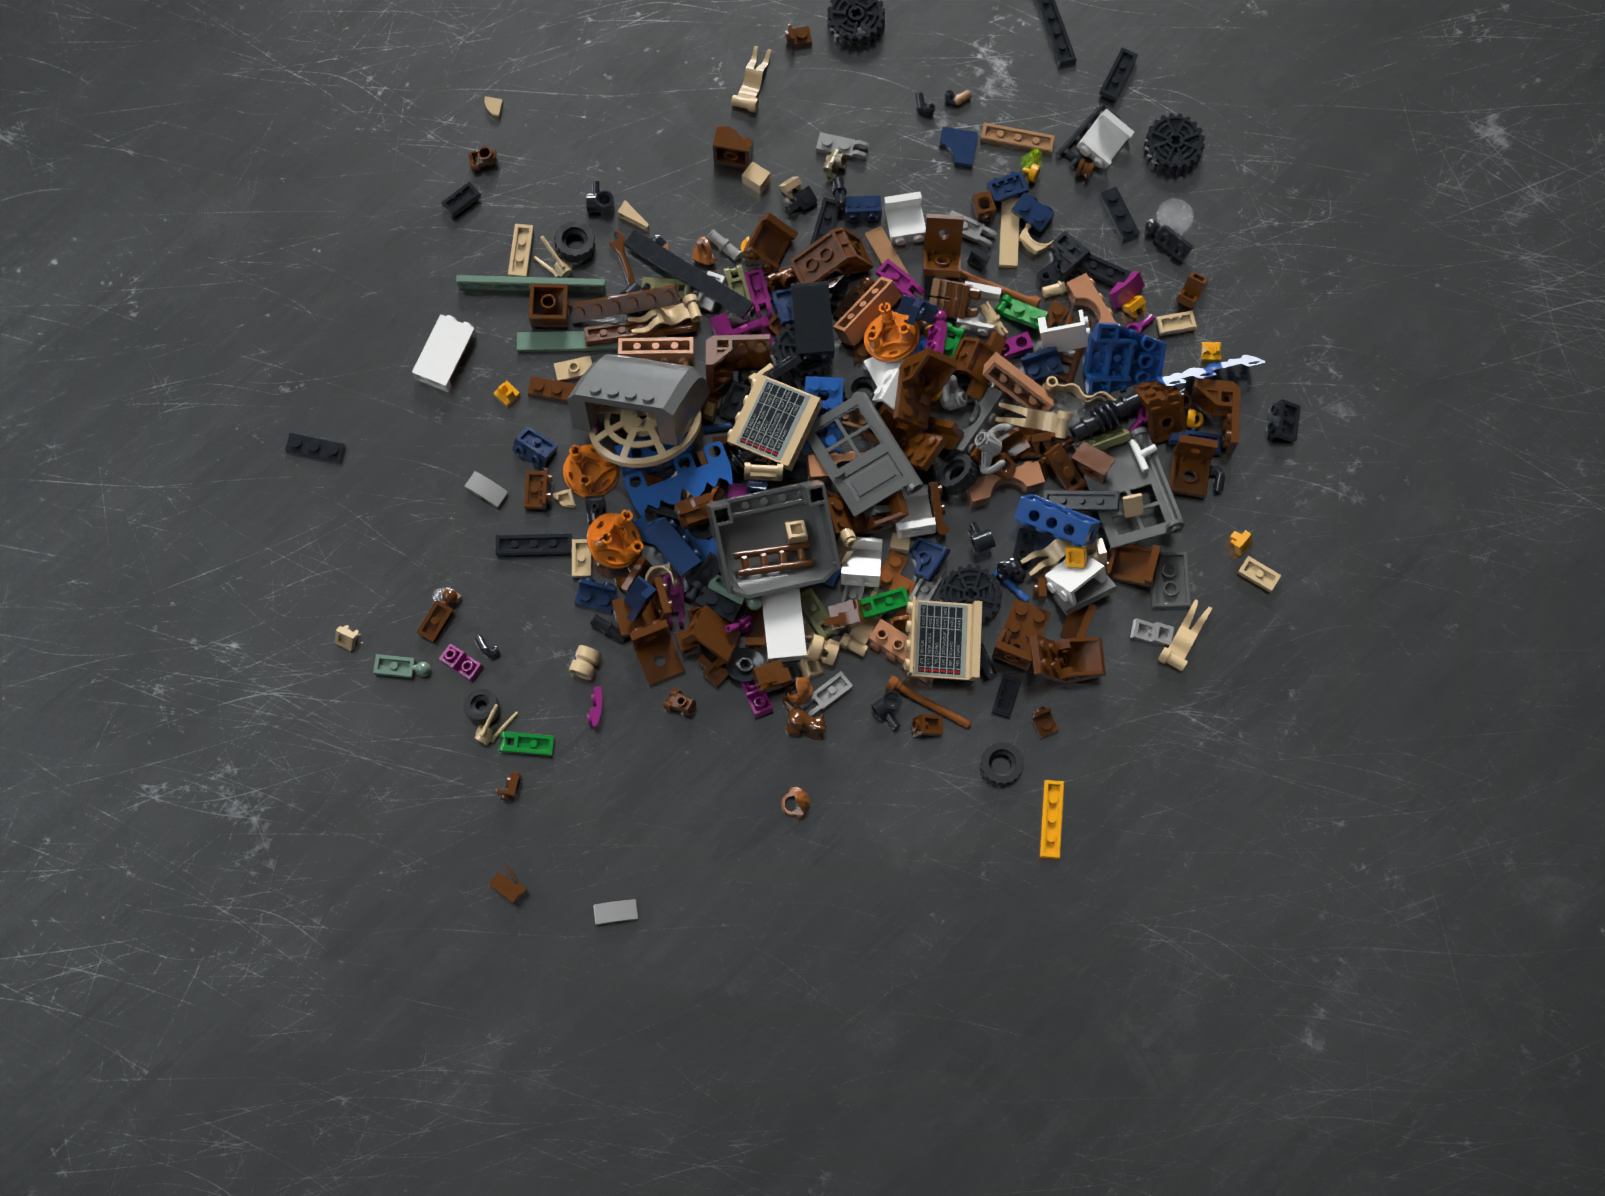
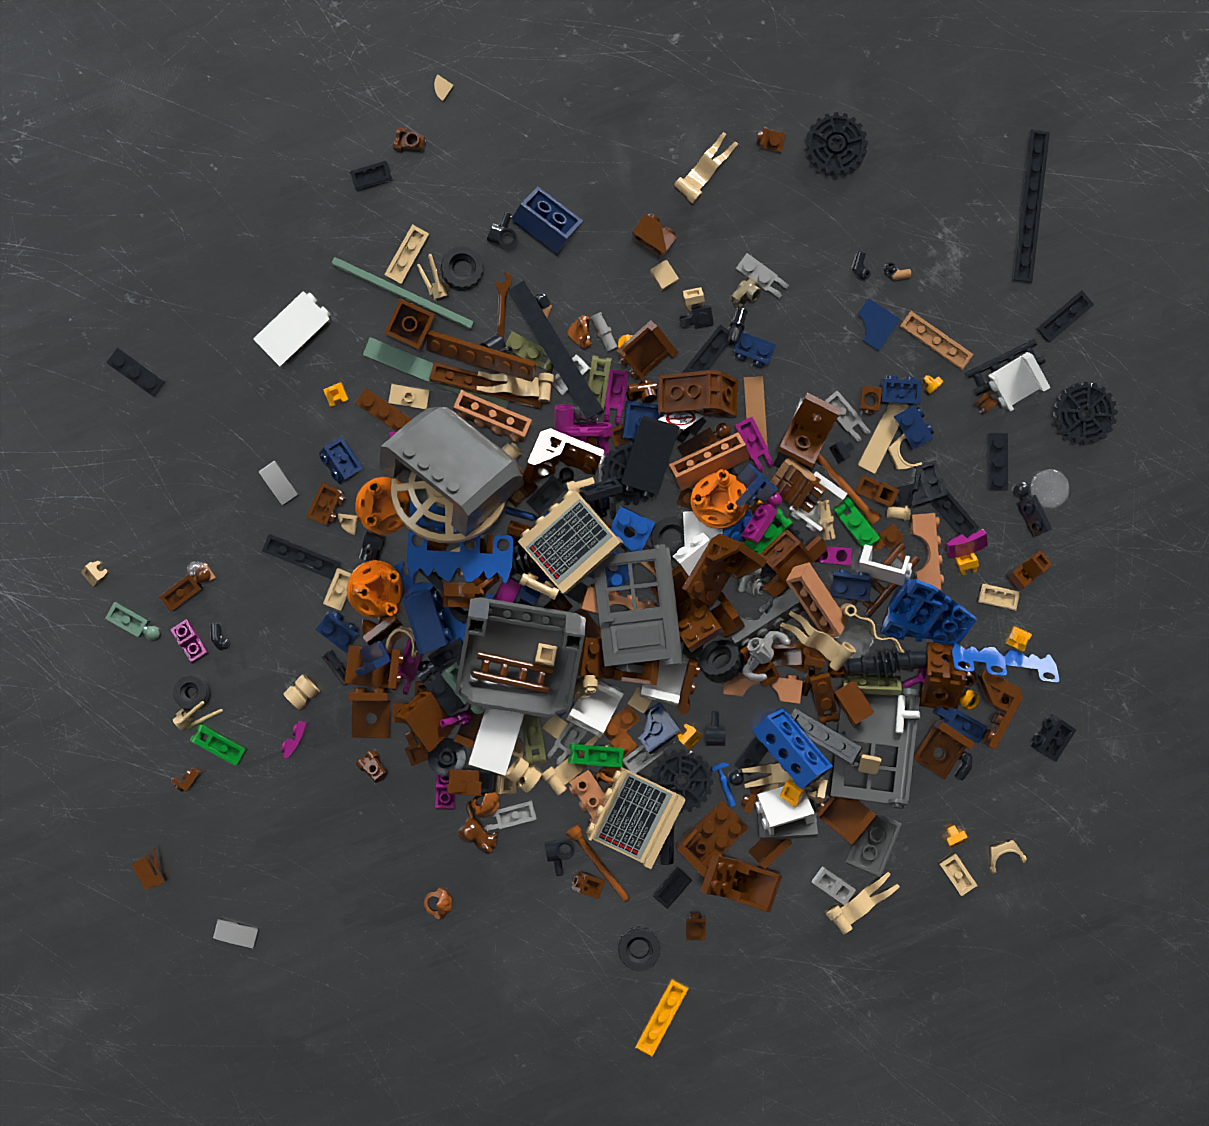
camera: 20 degrees right, 15 degrees up
tan piece [618,200,649,232] -> none
reddish brown piece [823,599,866,631] -> none
white panel [884,192,926,245] -> none
black wheel [996,558,1020,580] -> none
clear neon green piece [1021,148,1043,169] -> none
magenta plate [1125,314,1155,333] -> none
none -> dark blue slope [512,186,583,253]
none -> tan tile [542,715,569,739]
none -> light orange tile [678,724,703,750]
none -> reddish brown slope [854,475,899,507]
none -> tan helmet [990,840,1027,874]

